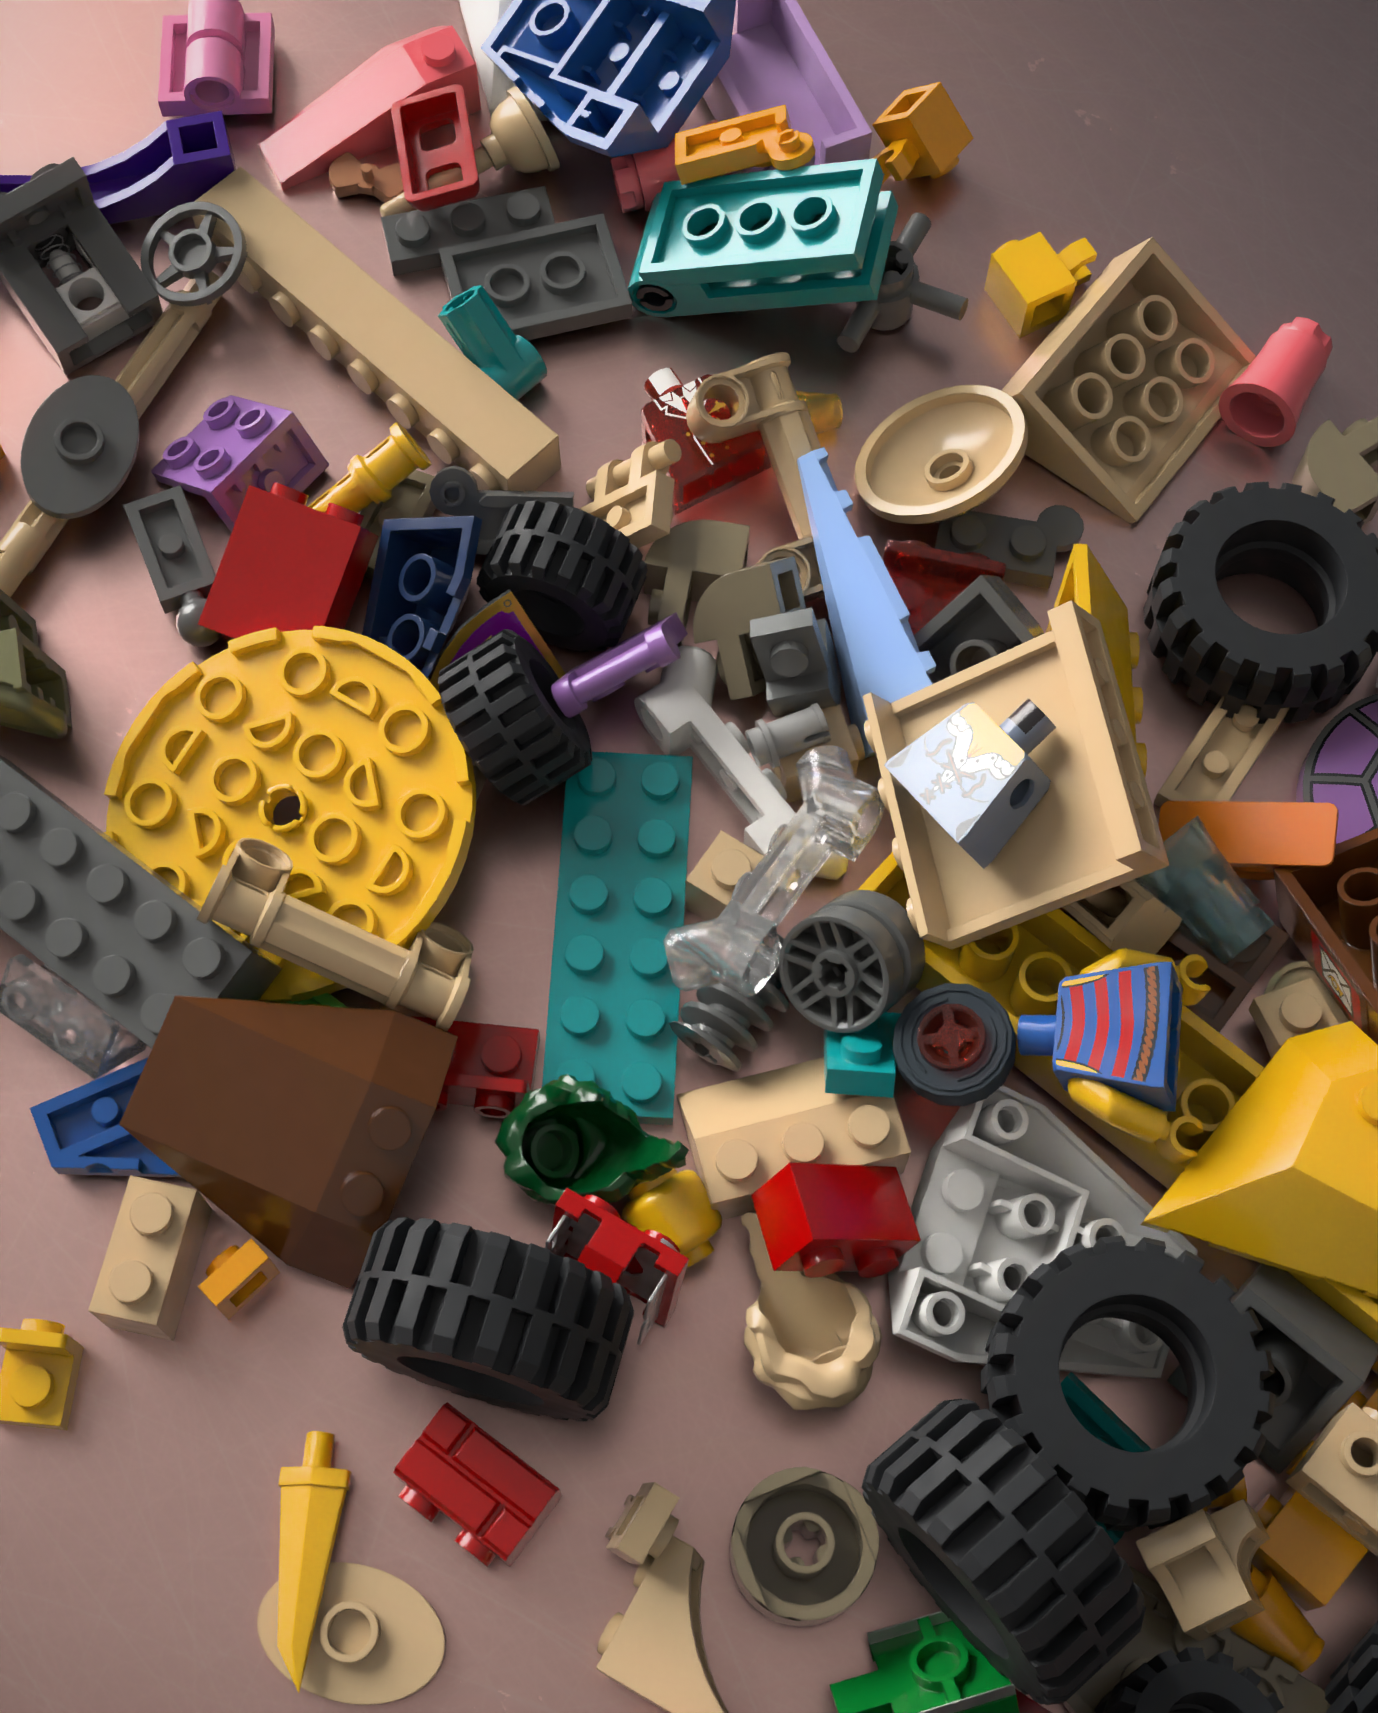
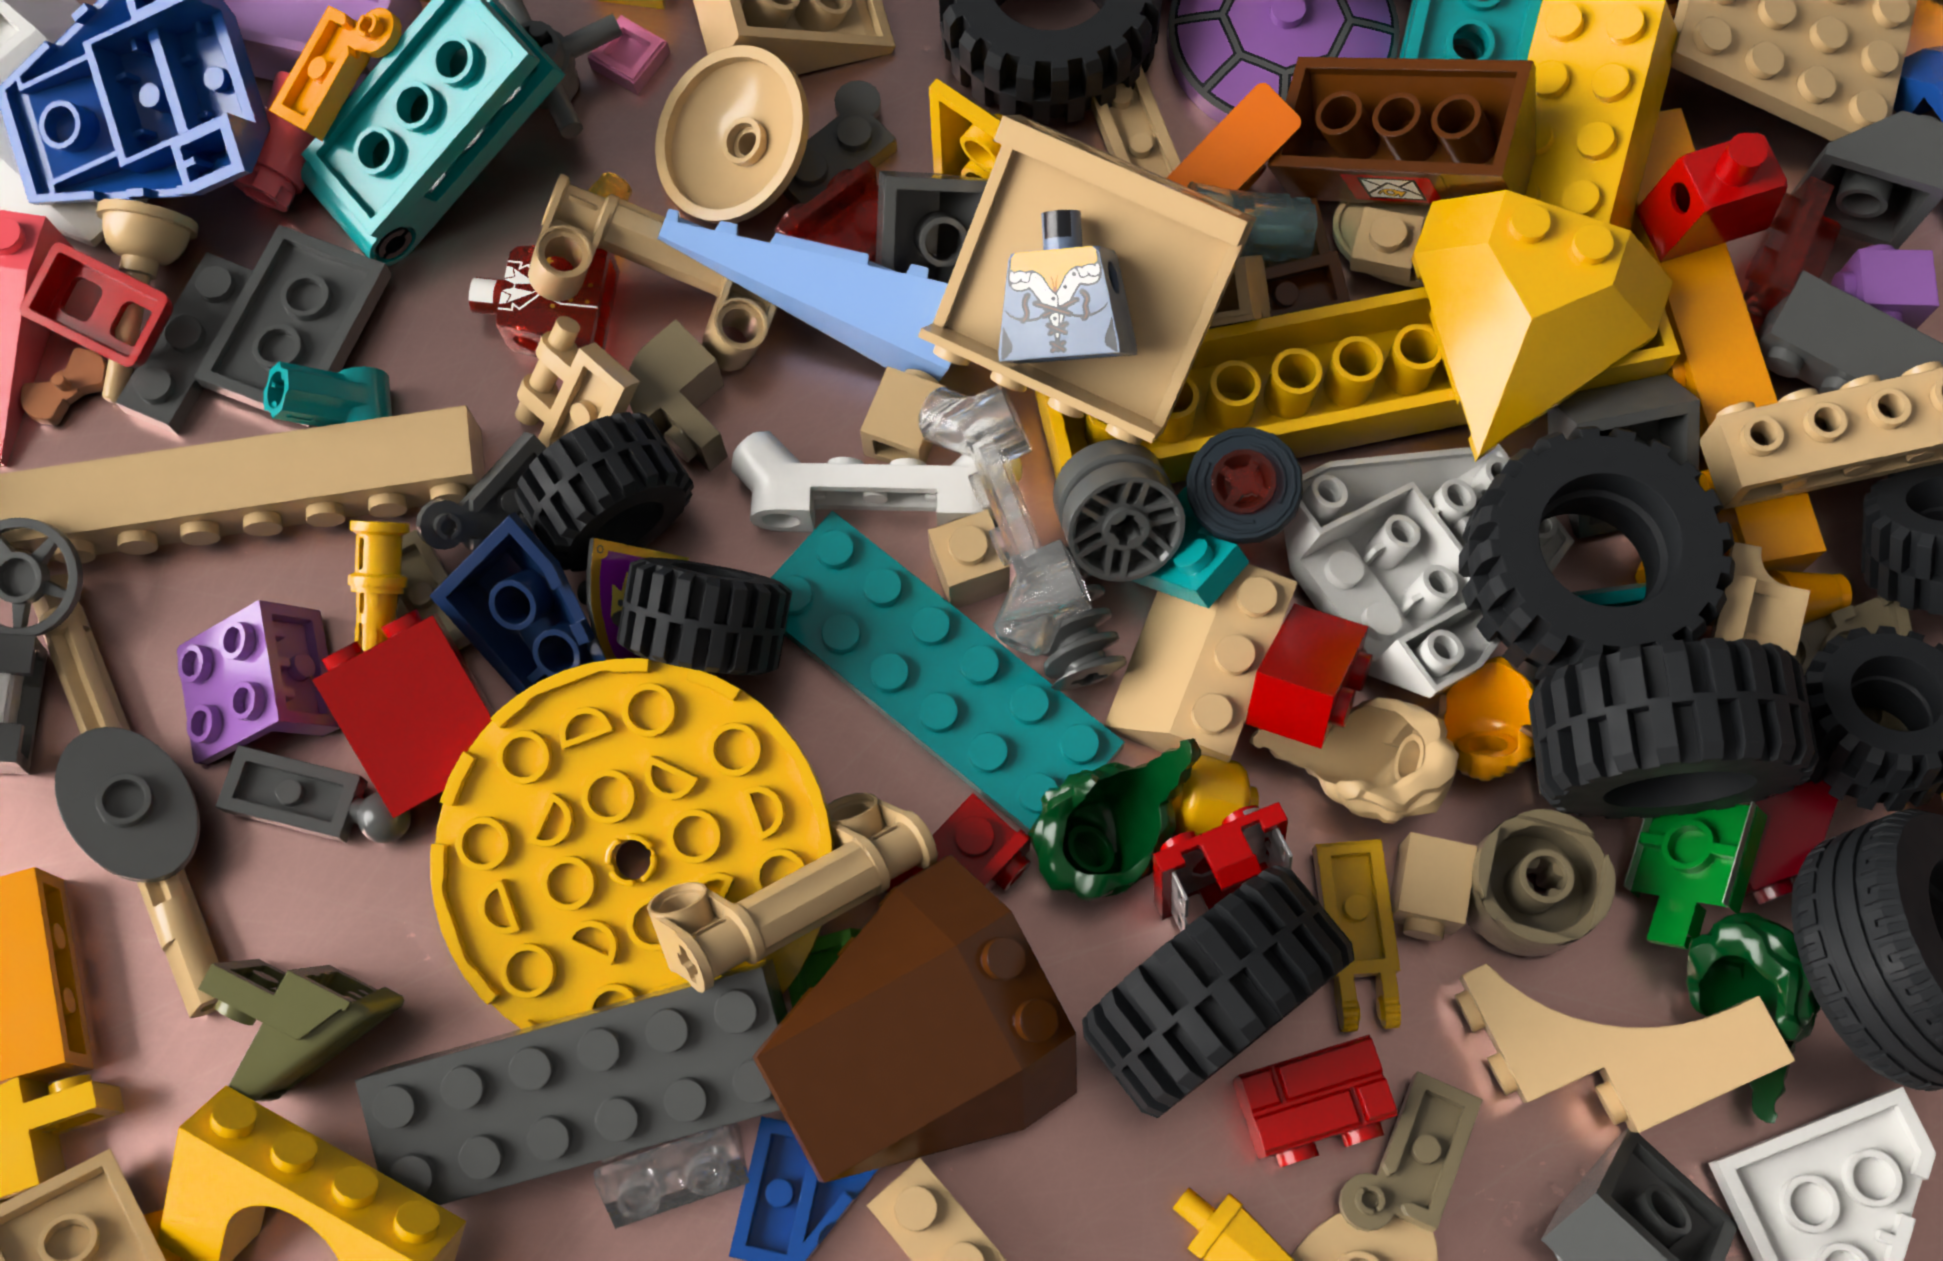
camera: 50 degrees left, 5 degrees up
light orange plate [198,1238,280,1320] -> none
medium lavender plate [551,612,688,718] -> none
tan plate [605,1482,680,1564] -> none
dark tan brick [693,556,806,700] -> none
light grey pin [745,703,831,768] -> none
dark grey brick [750,607,841,718] -> none
torso [1017,948,1211,1163] -> none
none -> bright pink tile [587,15,670,95]
none -> yellow hinge [1312,839,1401,1032]
none -> dark tan hinge [1338,1071,1483,1232]
none -> tan brick [1390,832,1478,941]
none -> light orange hair [1438,656,1536,781]

